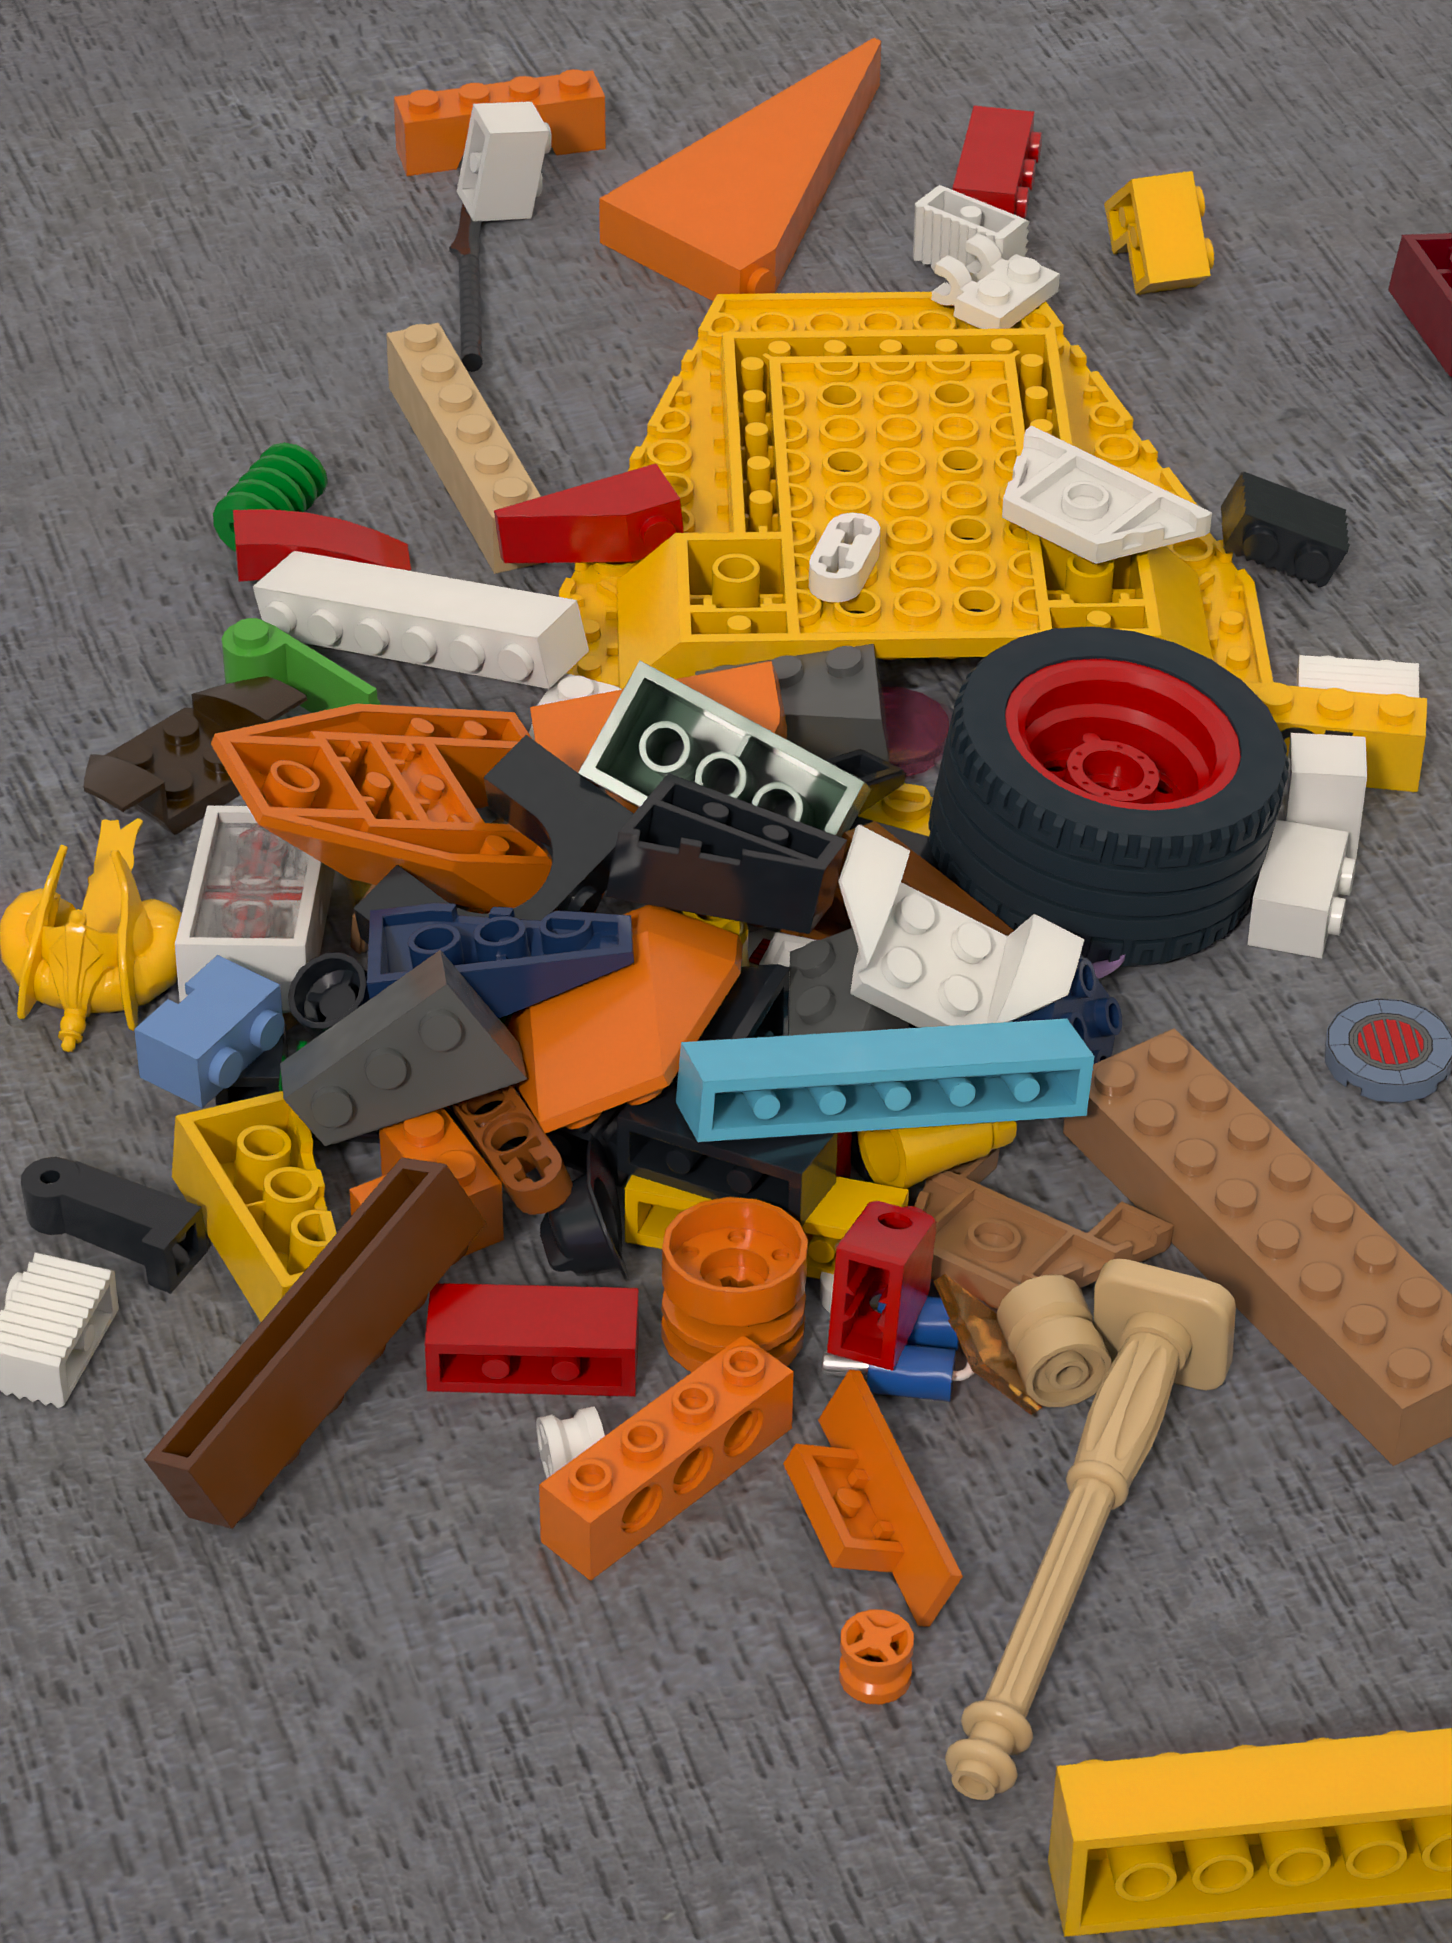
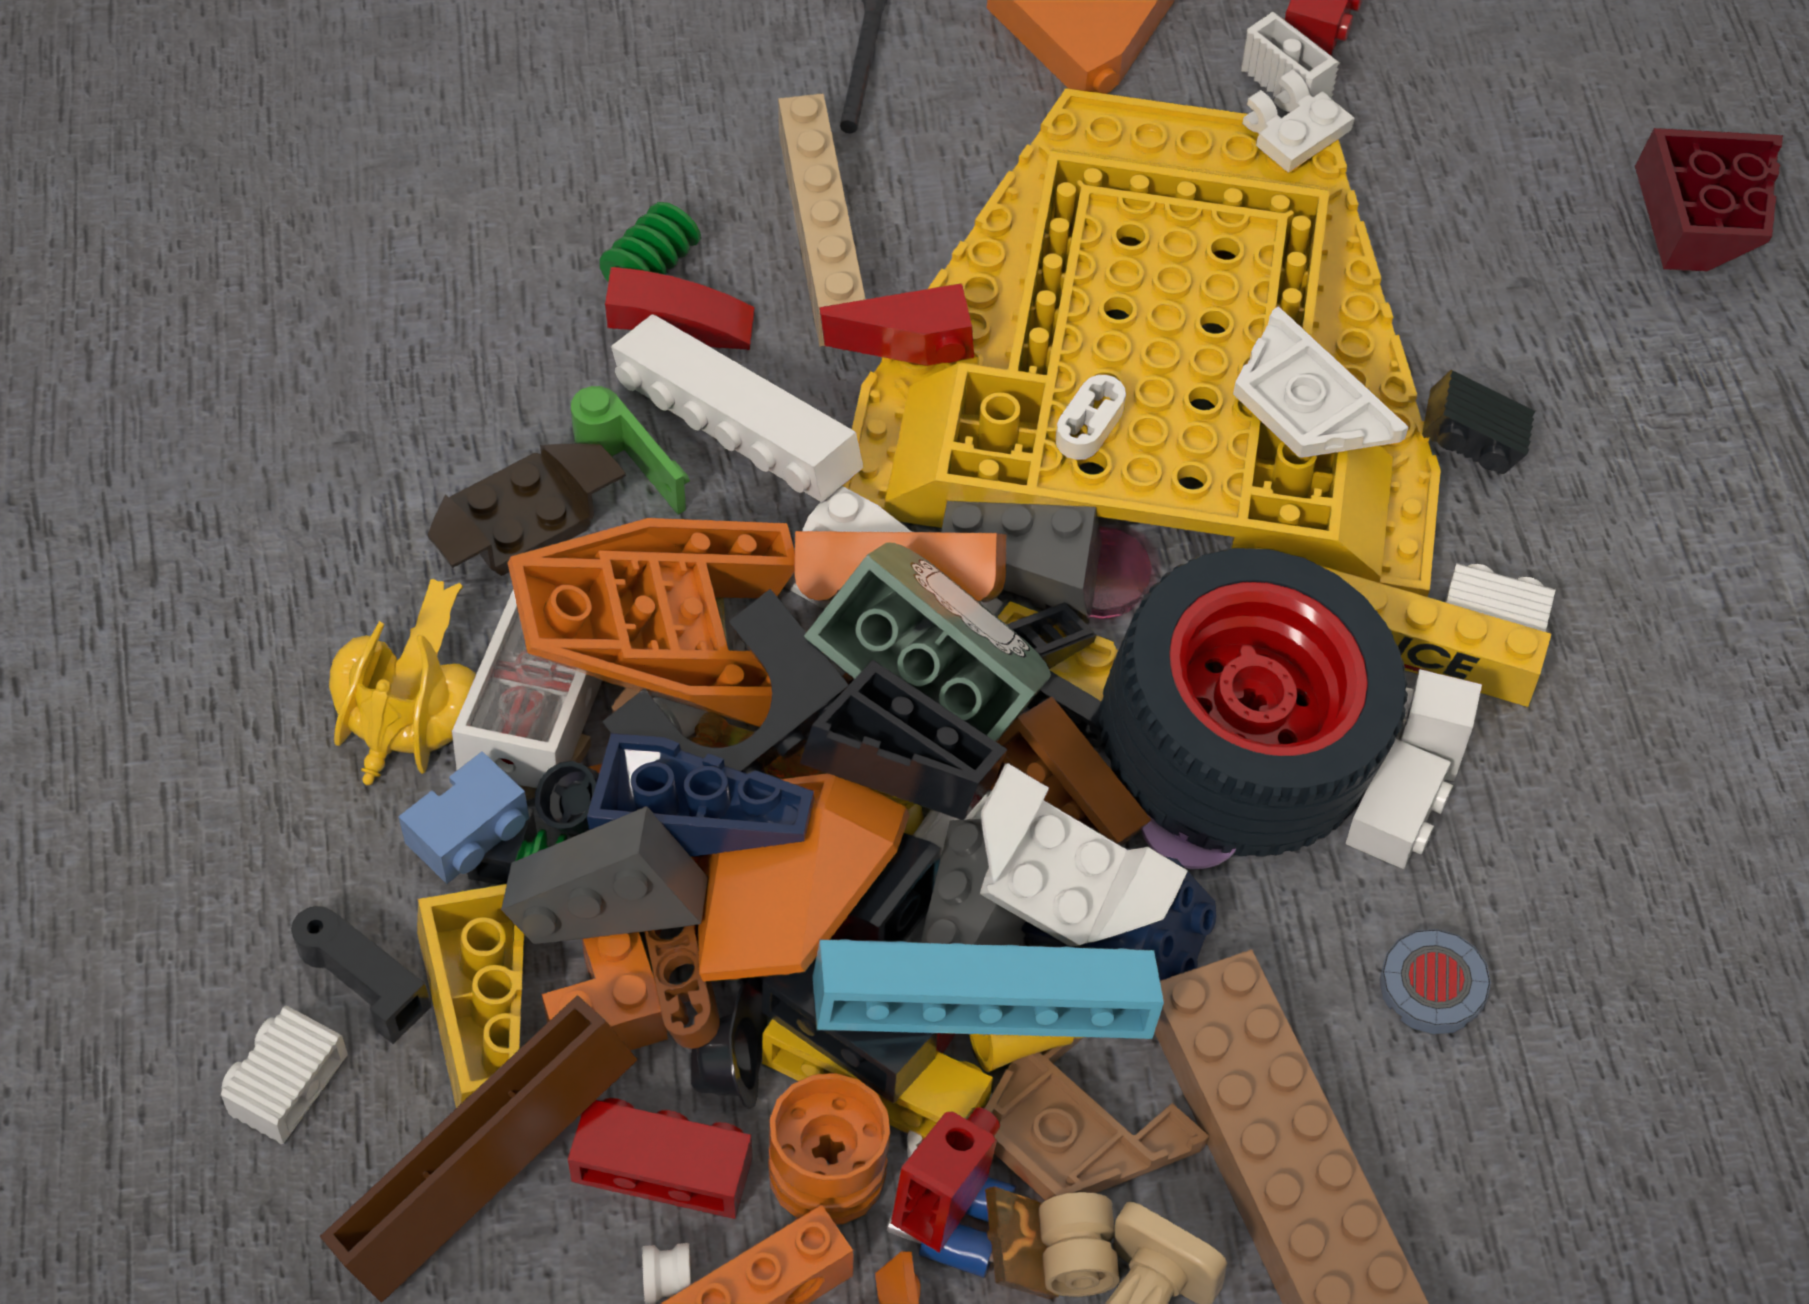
camera: 10 degrees right, 15 degrees up
yellow brick [1104,171,1214,295] -> none

